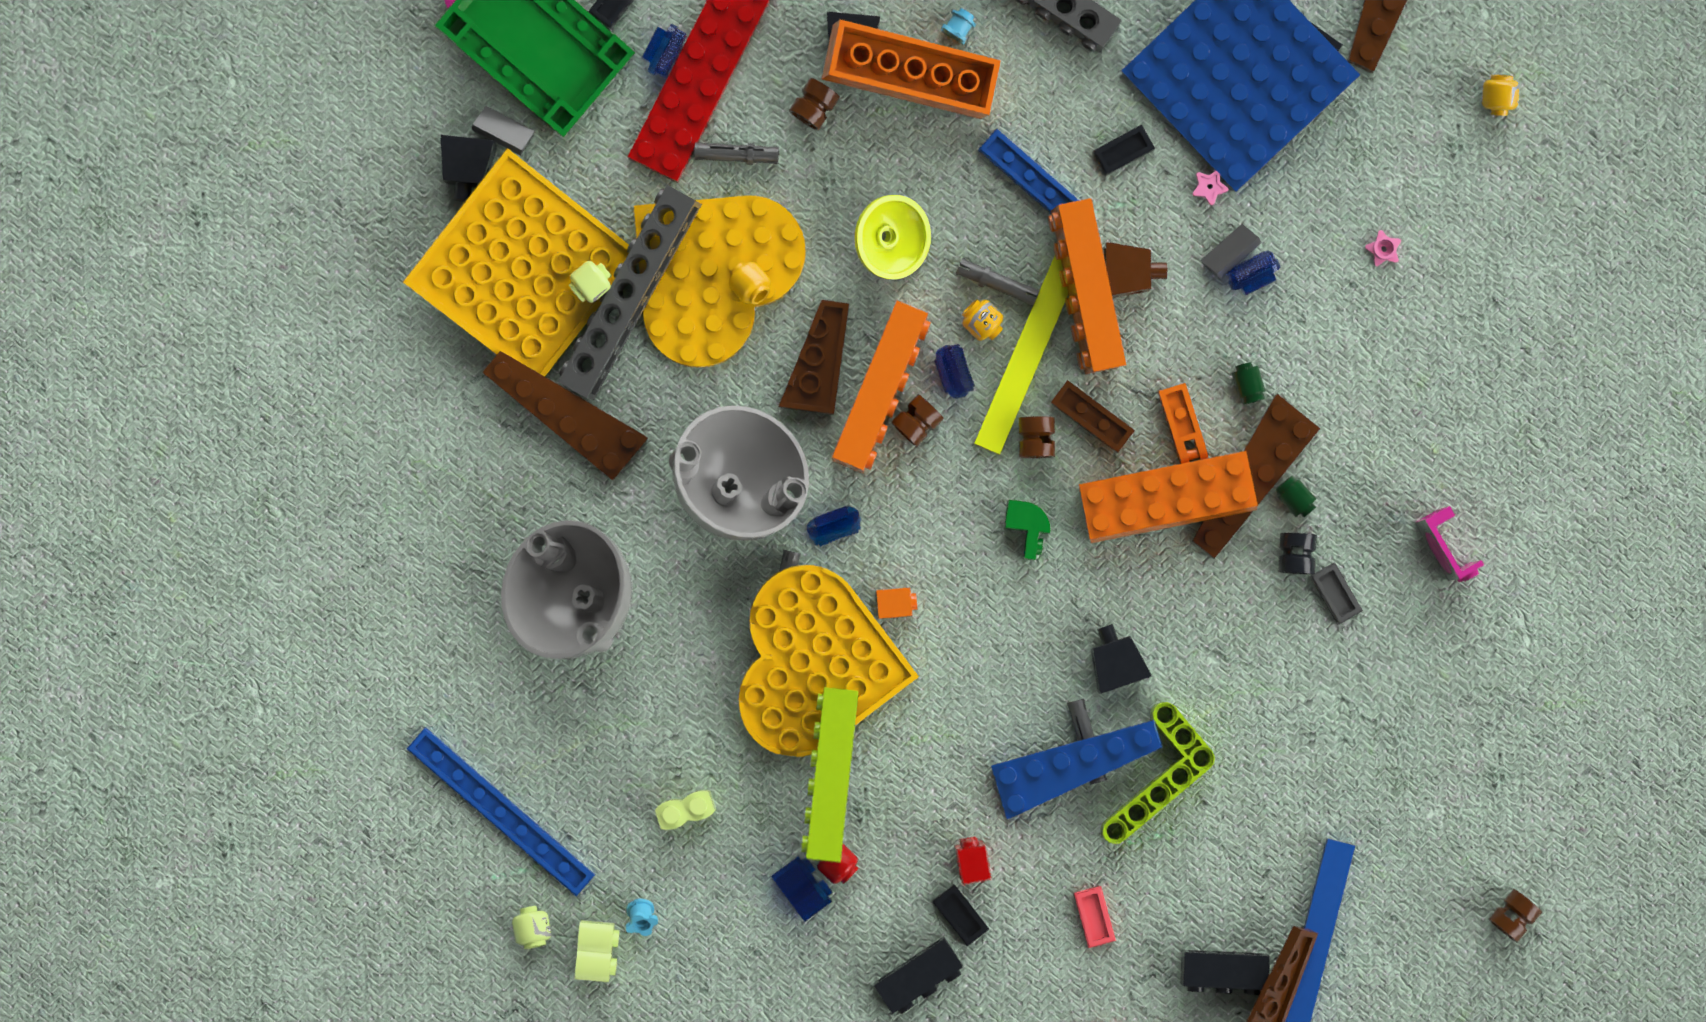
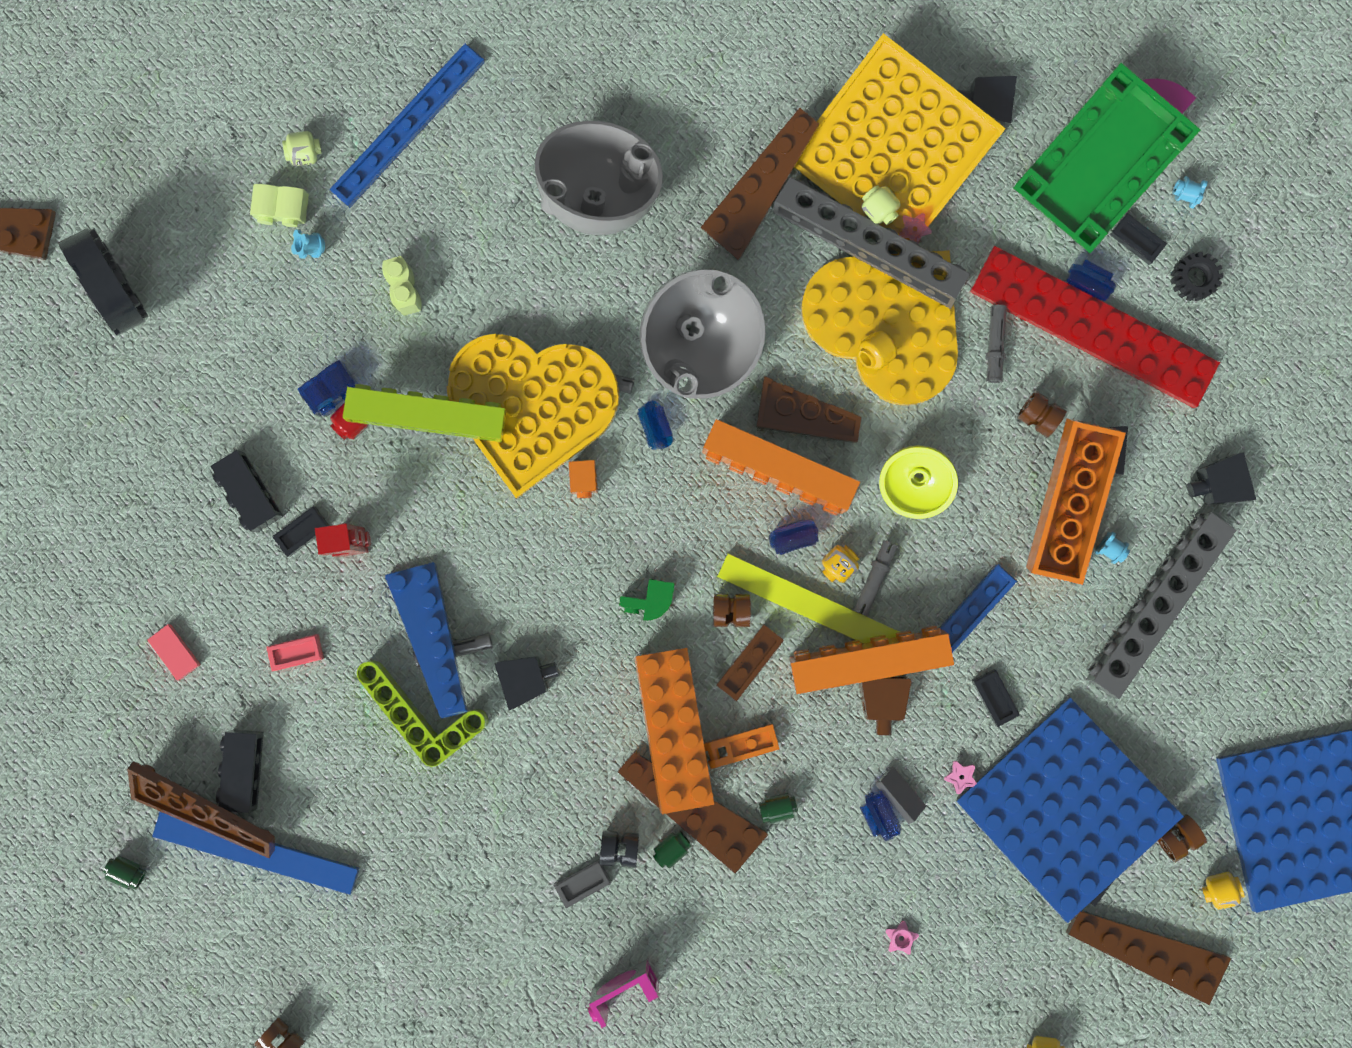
camera: 90 degrees right, 0 degrees up
tile [472,106,535,156] -> none
reddish brown wheel [891,394,944,447] -> none
none -> clear pink plate [899,213,932,244]

